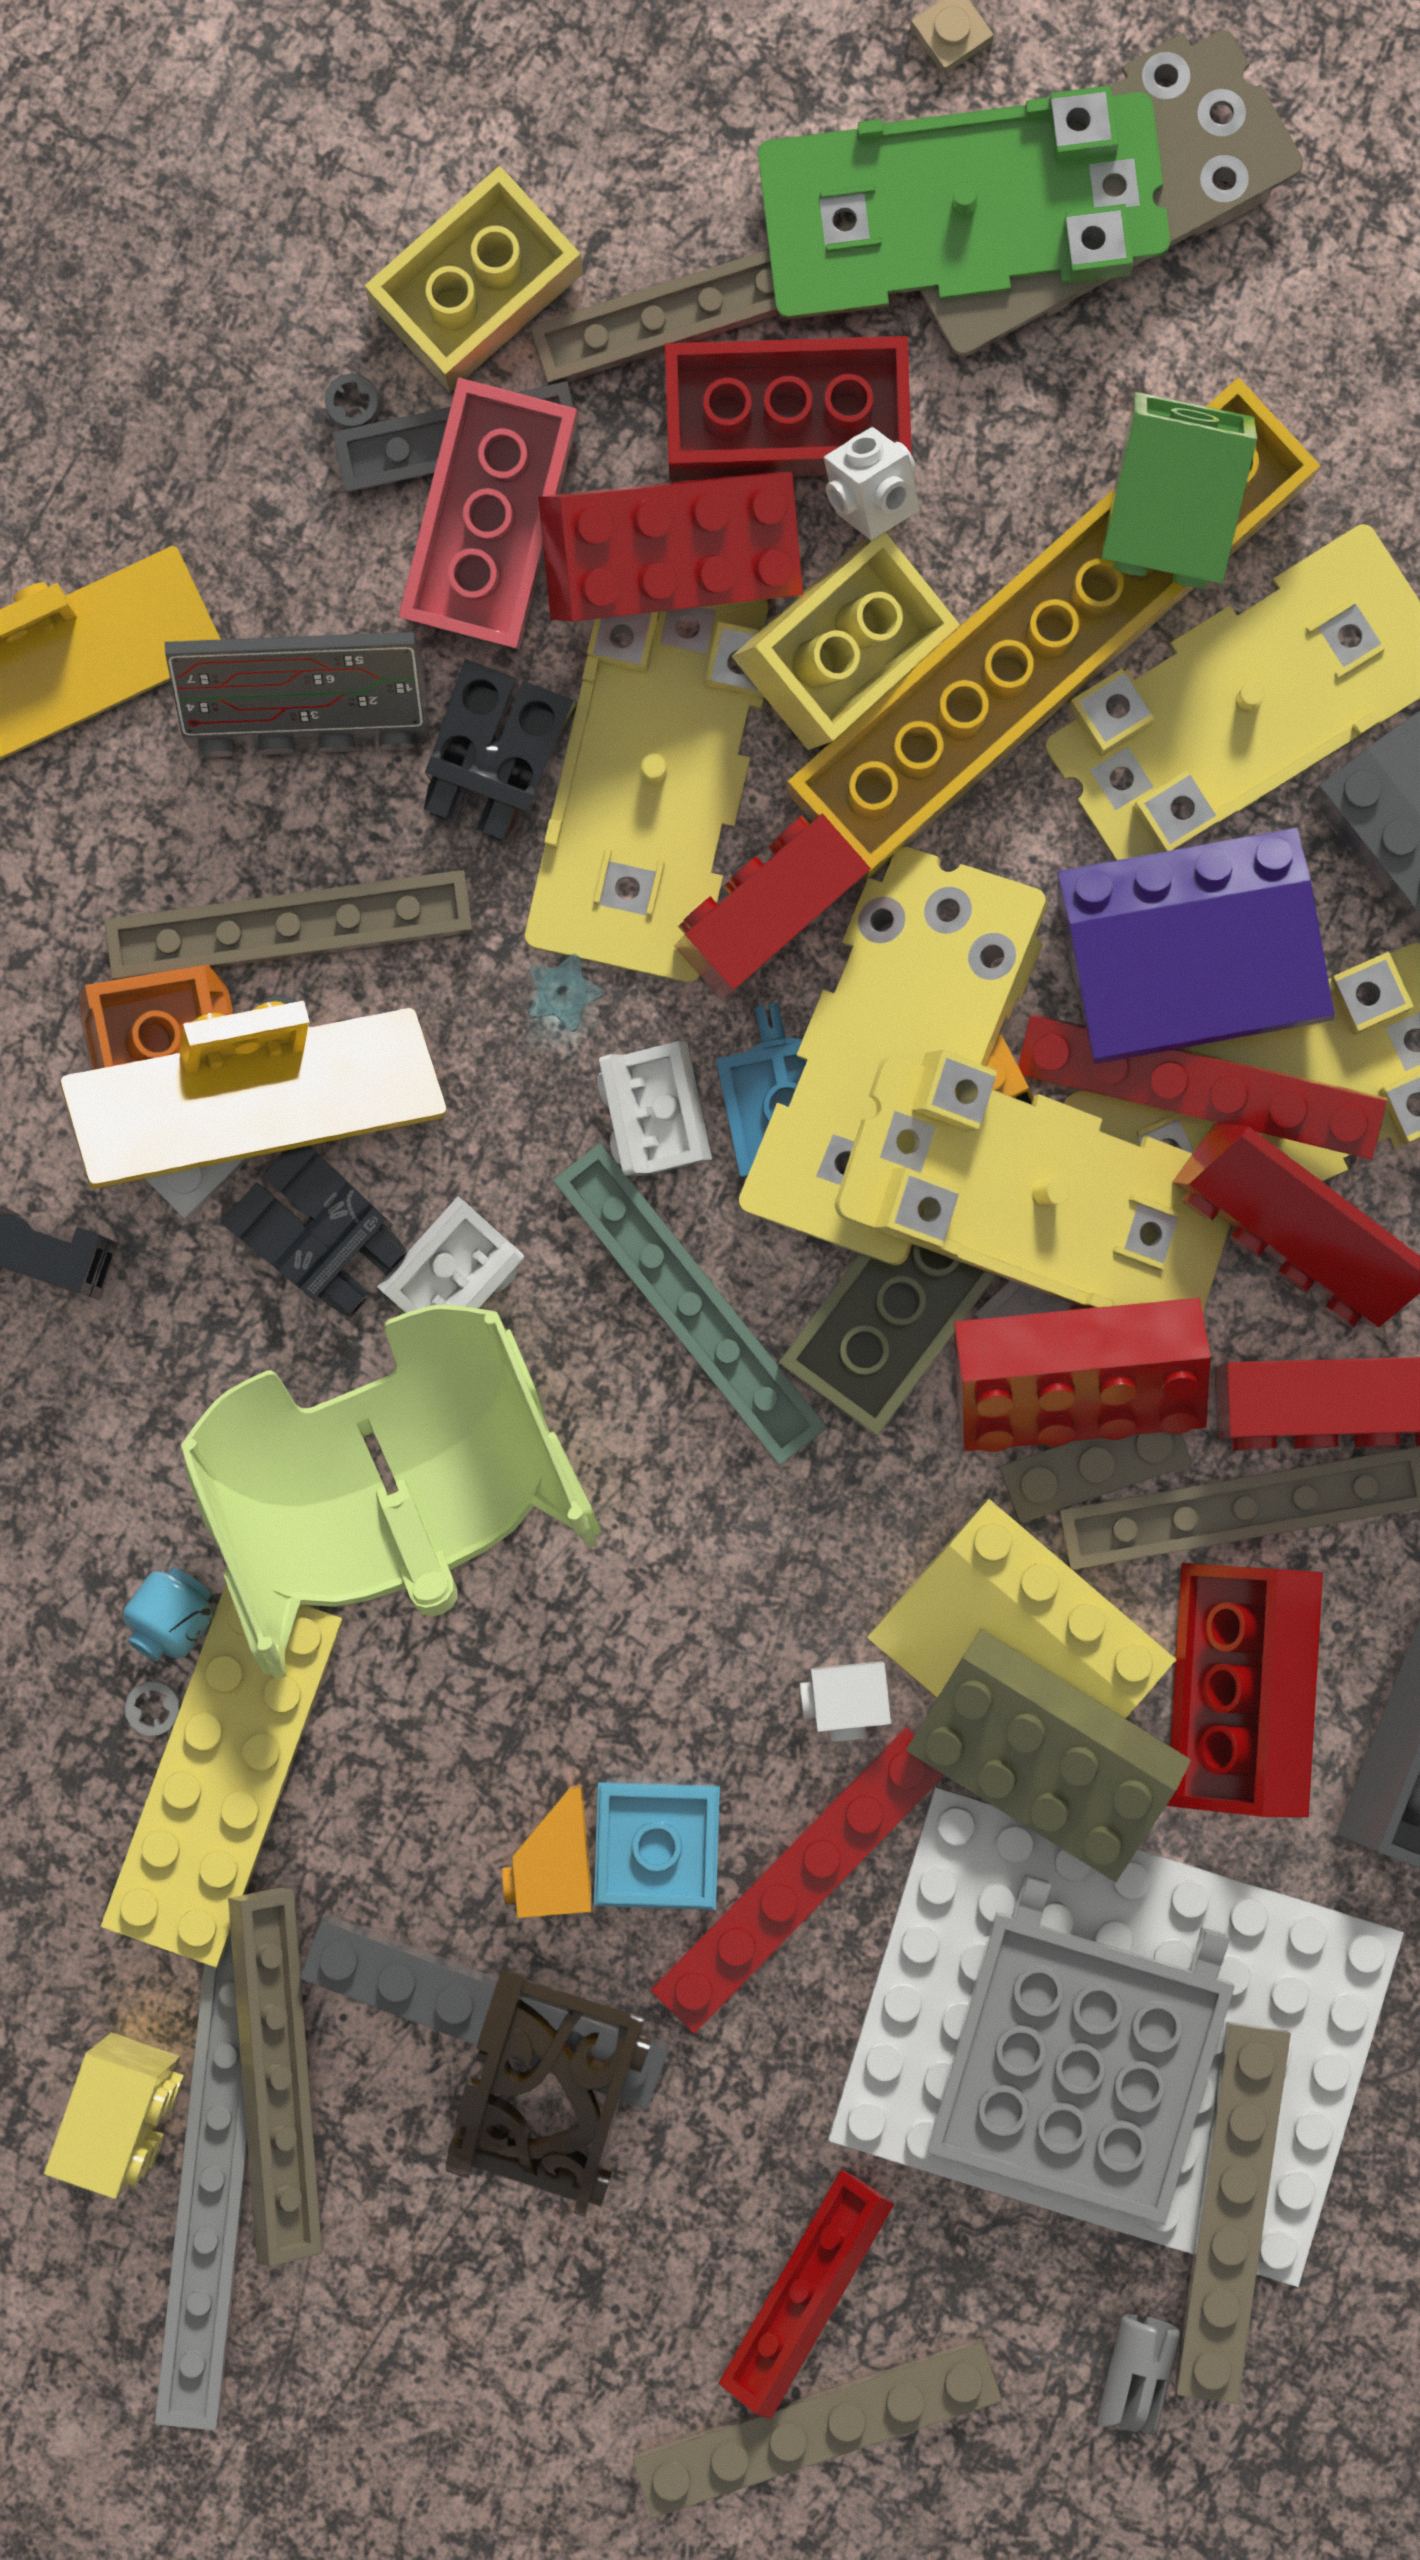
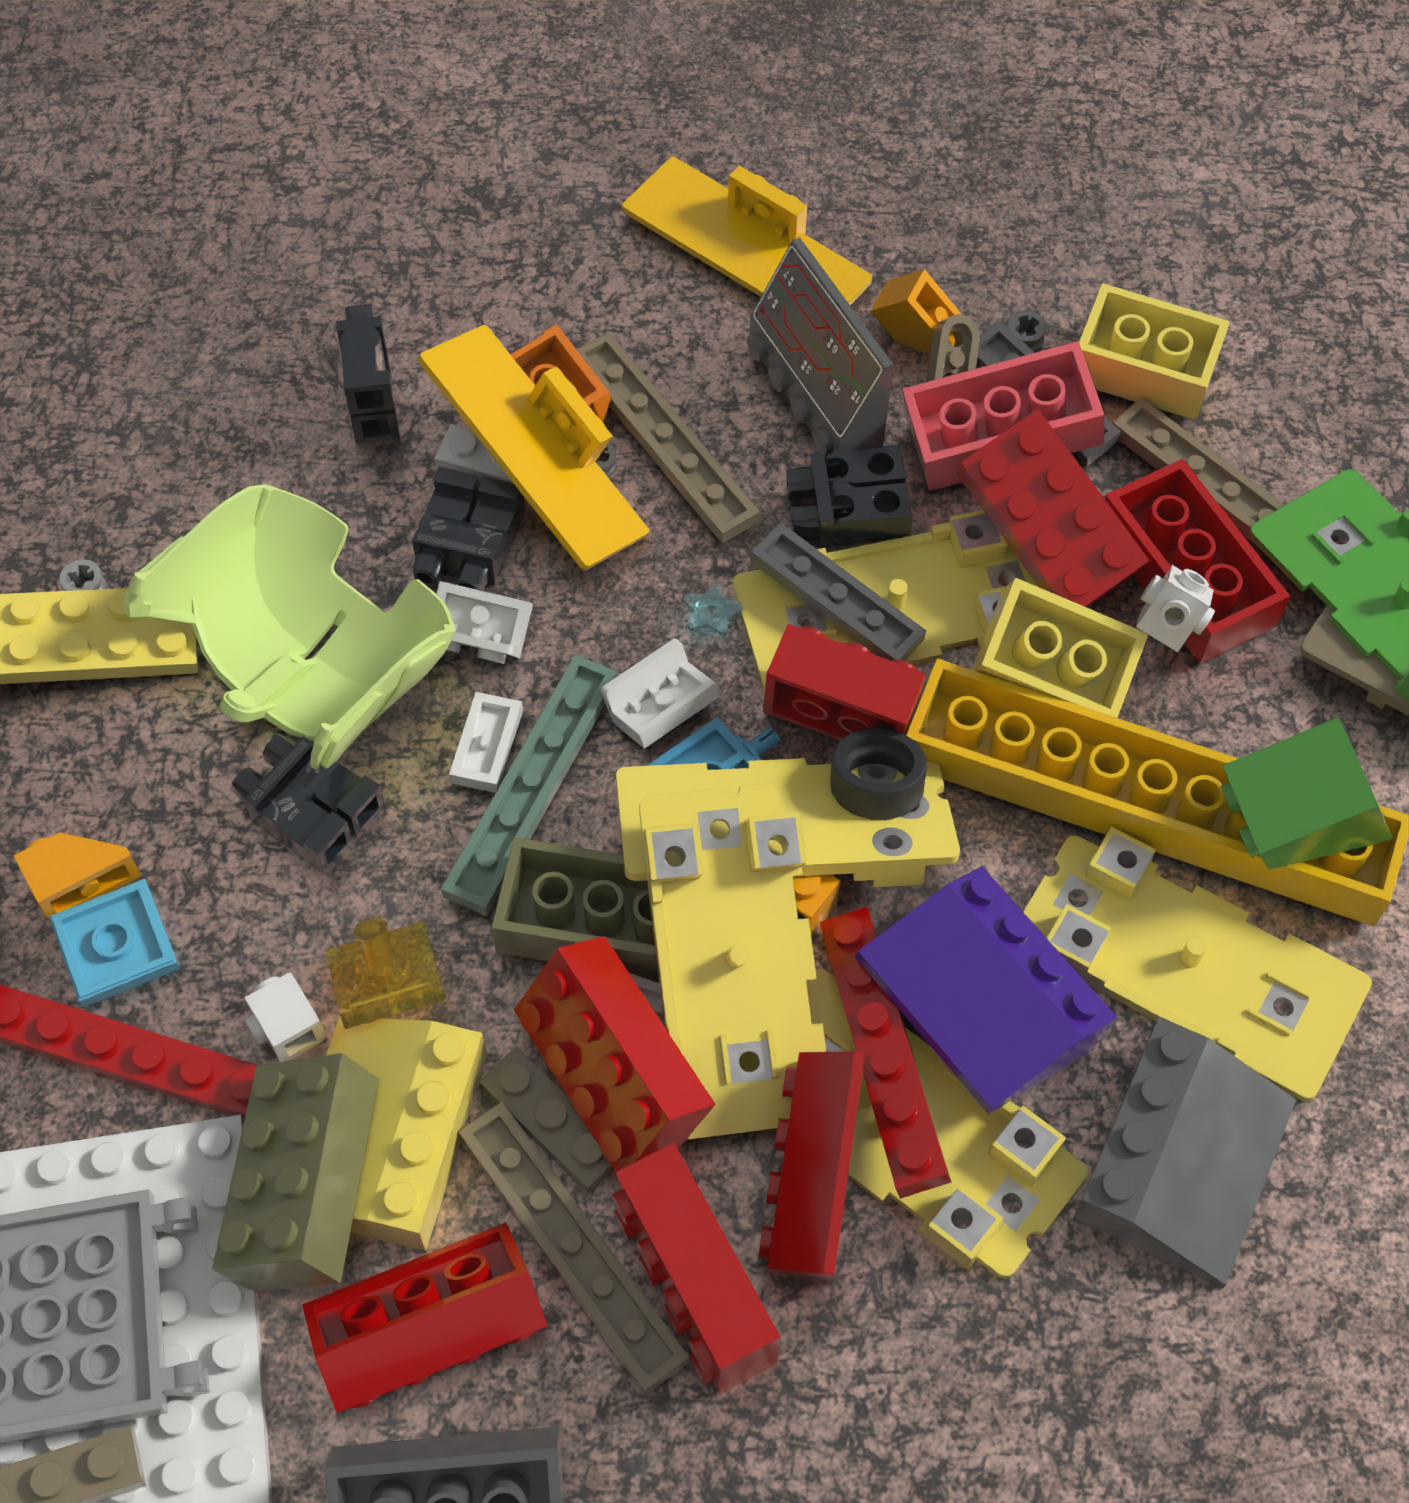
camera: 60 degrees right, 25 degrees down
medium azure head [122,1567,214,1662] -> none
none -> black hips [232,734,385,875]
none -> clear yellow plate [325,917,446,1029]
none -> white plate [449,692,523,793]
none -> dark grey plate [750,523,927,661]
none -> black tyre [830,728,927,820]
none -> light orange slope [870,269,962,354]
none -> dark tan plate [926,314,980,382]

